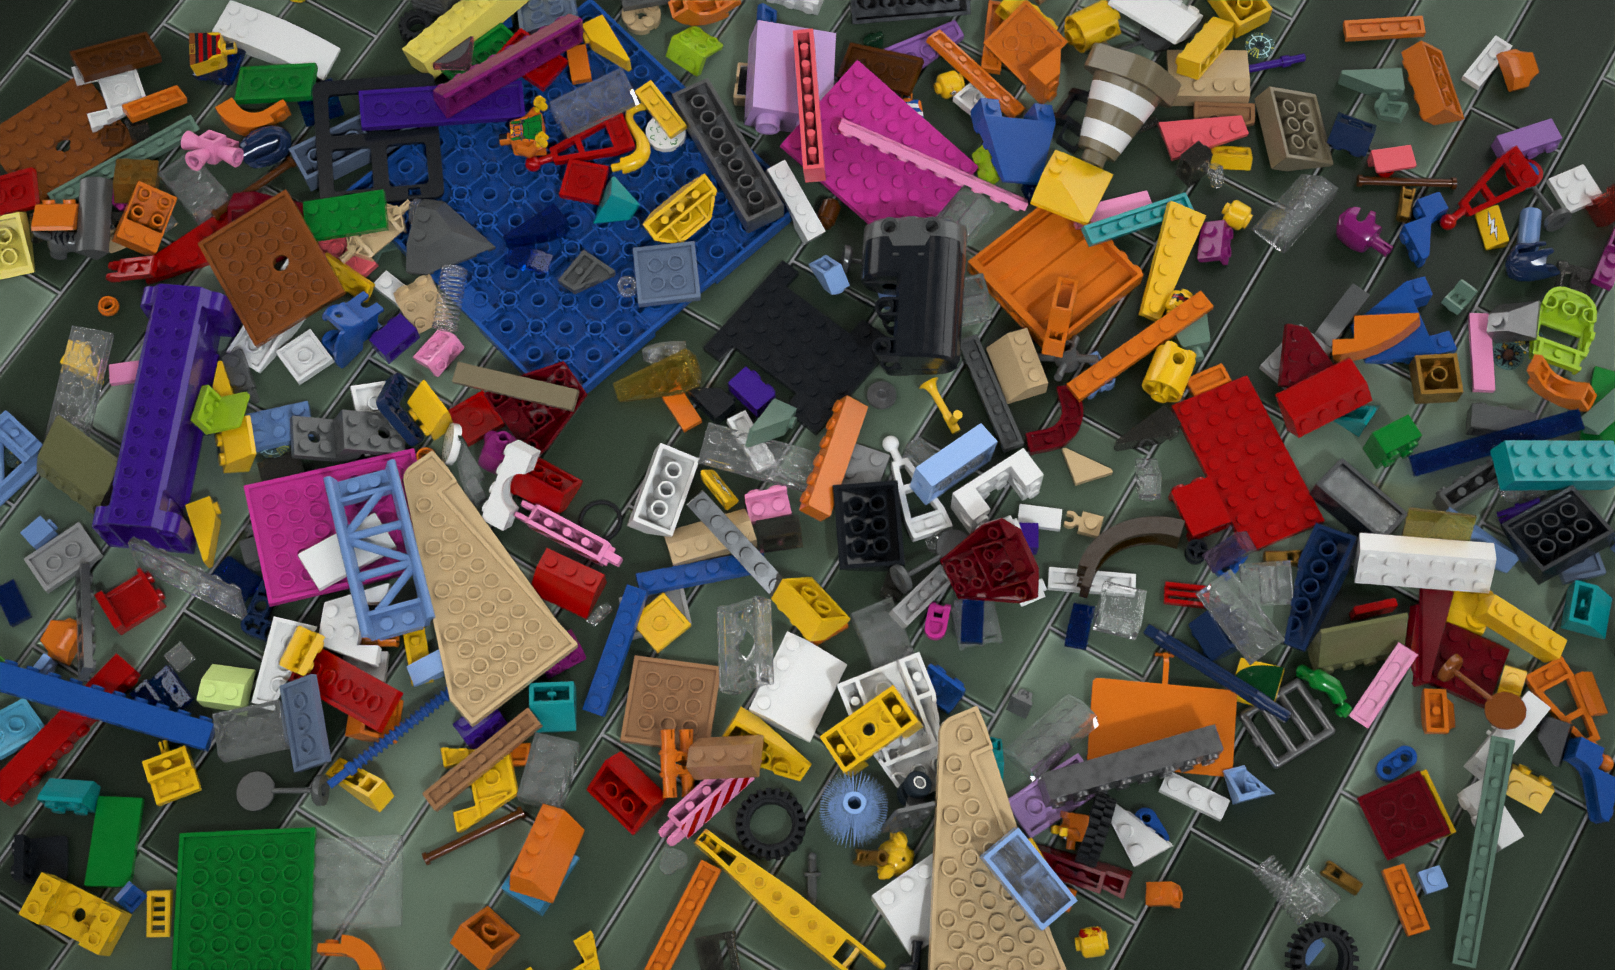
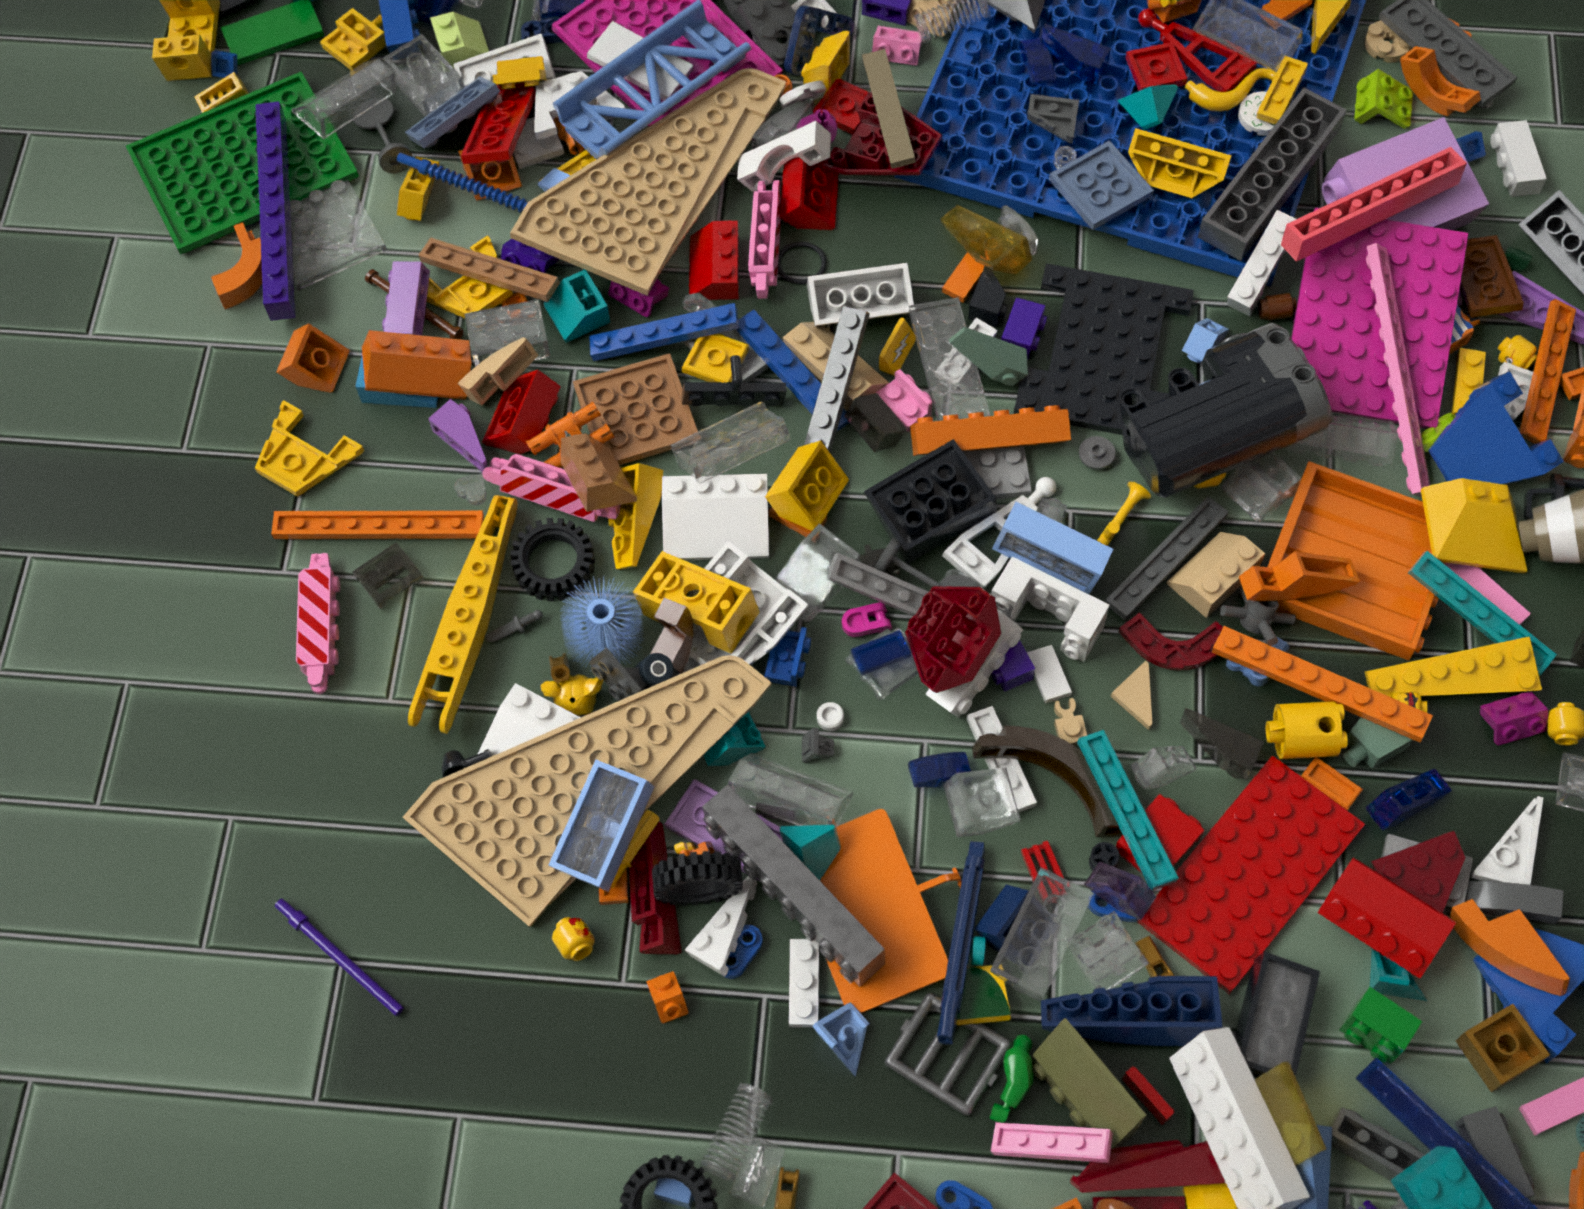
camera: 65 degrees right, 5 degrees down
none -> dark purple brick [255,101,296,321]
none -> clear slope [292,59,396,139]
none -> brick [382,261,430,335]
none -> medium lavender slope [428,399,488,473]
none -> tan slope [458,337,538,406]
none -> brick [650,598,694,674]
none -> black plate [682,355,787,407]
none -> teal slope [780,825,841,881]
none -> white tile [817,702,844,731]
none -> teal tile [970,936,985,966]
none -> teal tile [1077,730,1179,891]
none -> clear blue slope [1366,768,1452,831]
none -> yellow plate [1452,348,1486,415]
none -> white wing [1471,796,1543,885]

